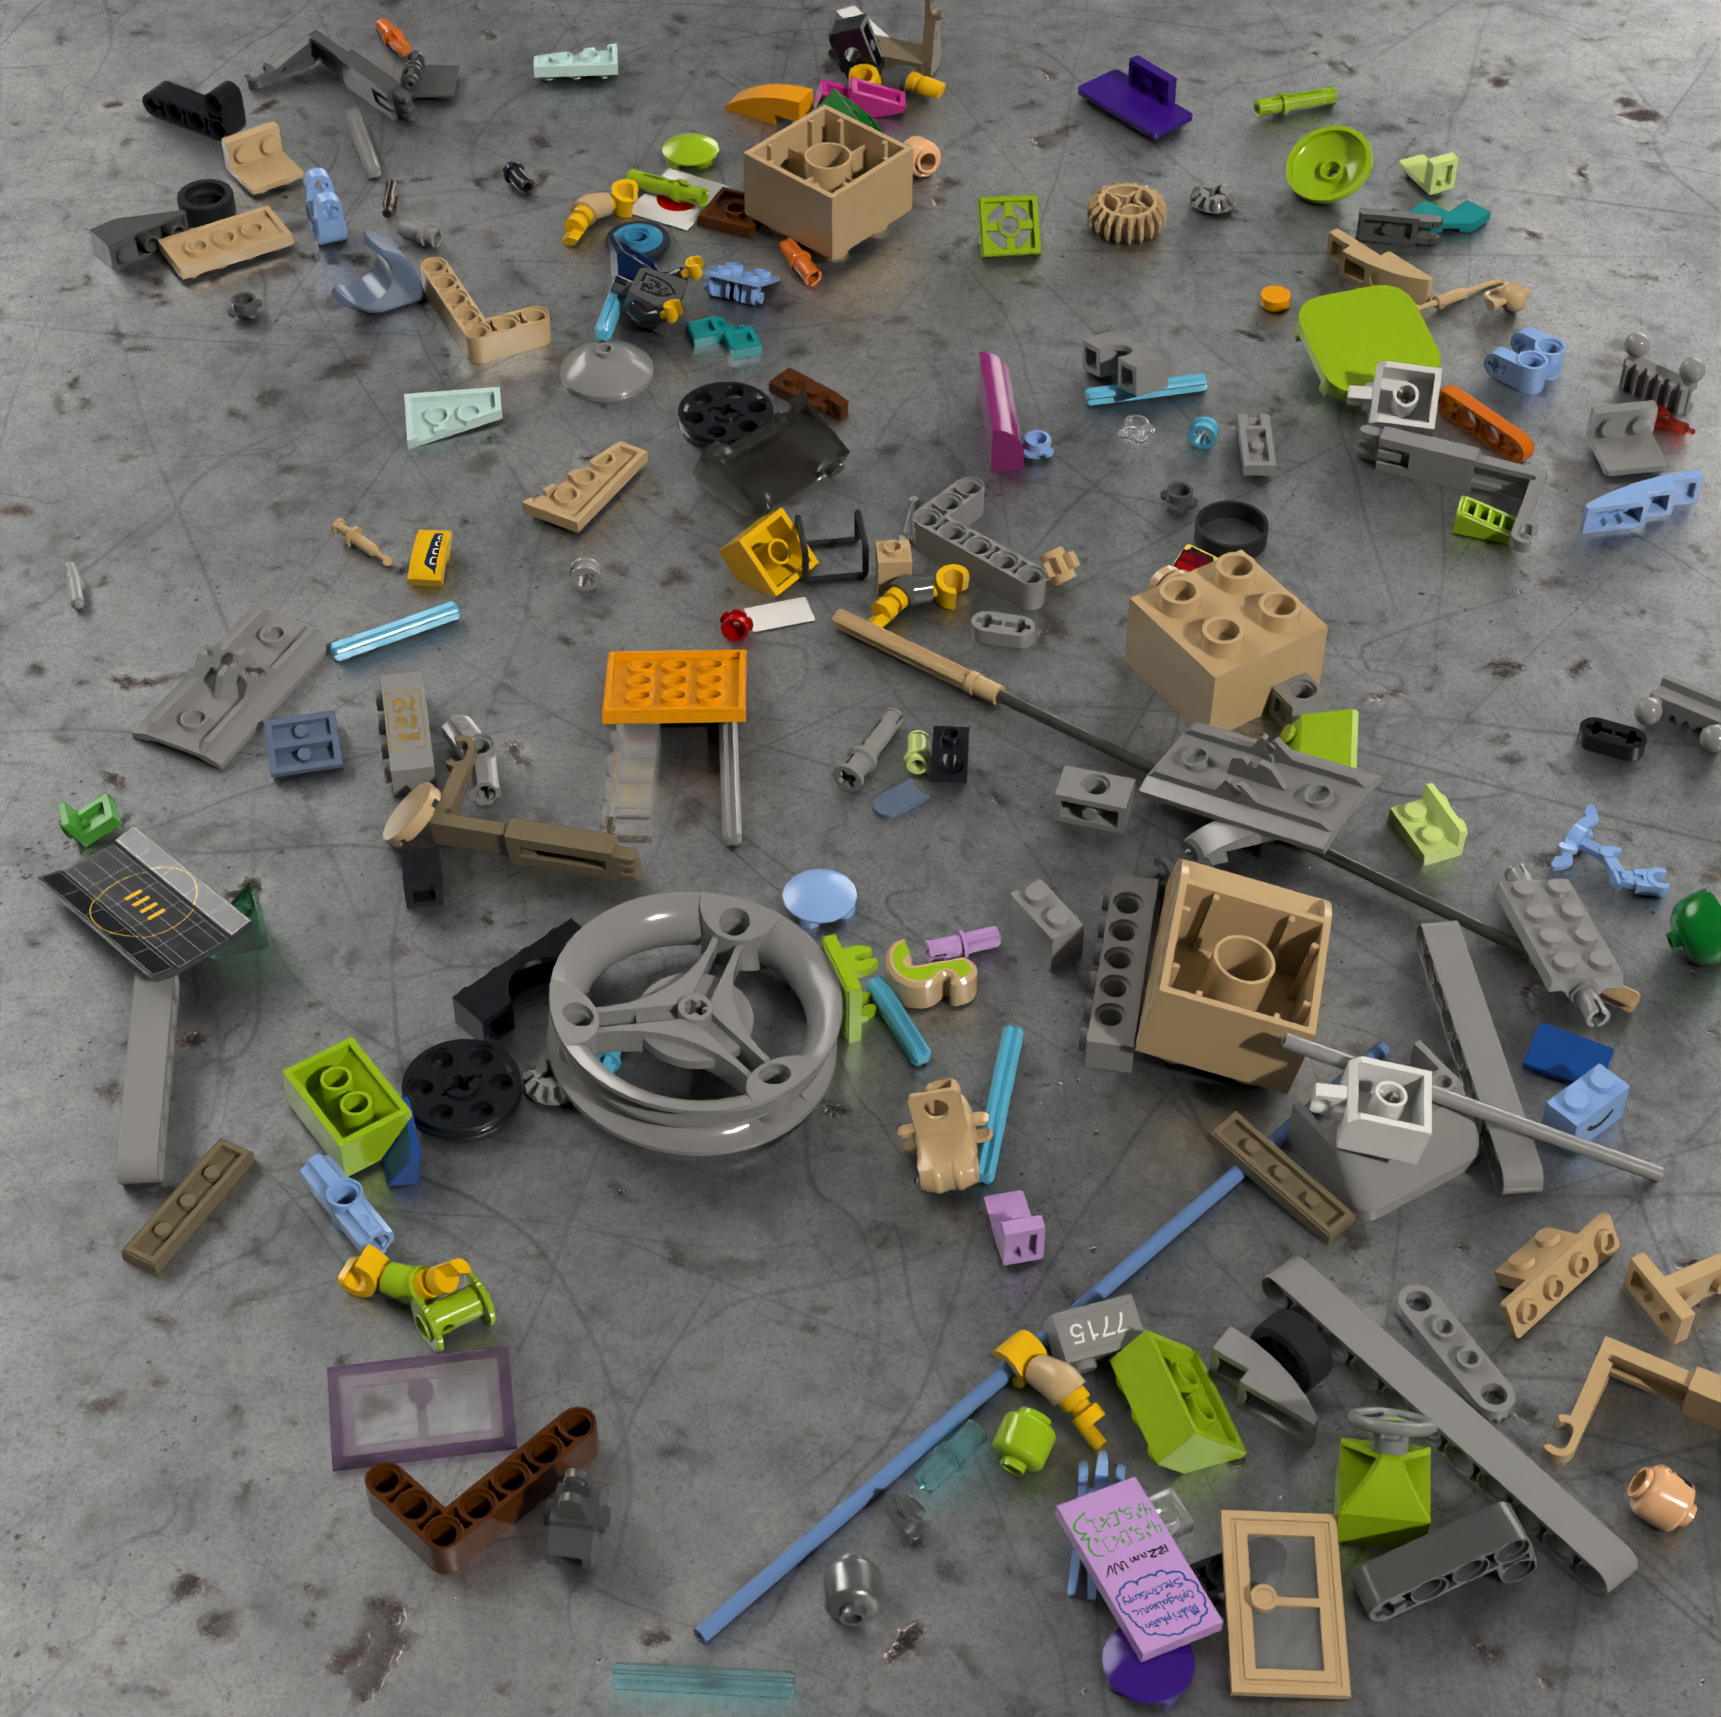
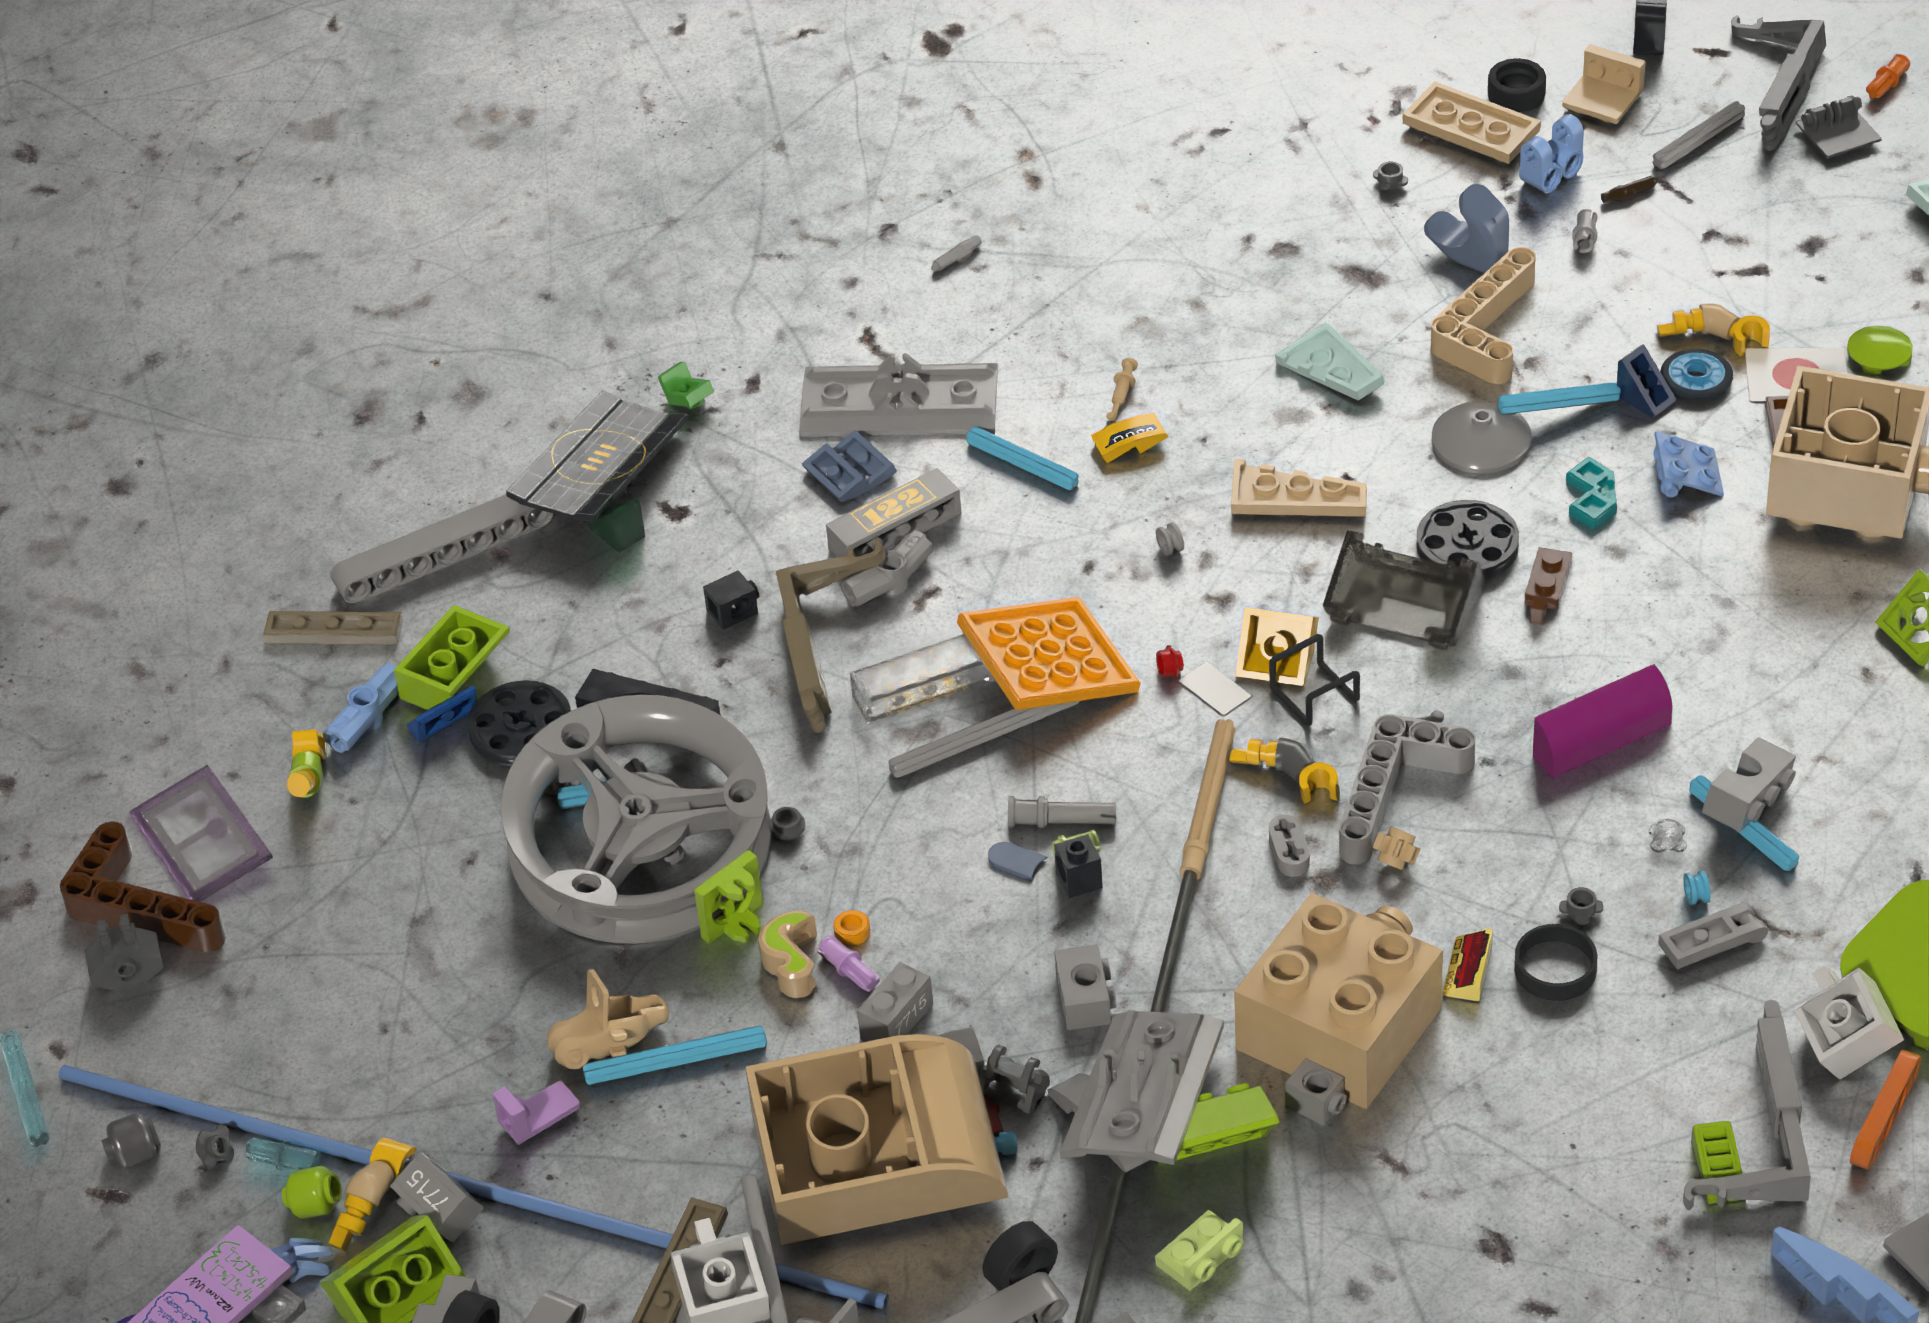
camera: 70 degrees right, 0 degrees up
dark grey slope [89,210,189,271] -> none
tan tile [383,782,441,848] -> none
lime hose [411,1272,496,1352] -> none
black pin [503,161,536,196] -> none
torso [611,255,704,337] -> none
lime pin [626,168,709,207] -> none
orange axle [779,238,822,286] -> none
light blue dish [782,868,857,929] -> none
medium azure axle [866,975,931,1067] -> none
tan brick [875,540,912,594] -> none
light blue plate [1022,430,1054,459] -> none
none -> light orange tile [833,910,871,946]
none -> black tyre [982,1221,1058,1291]

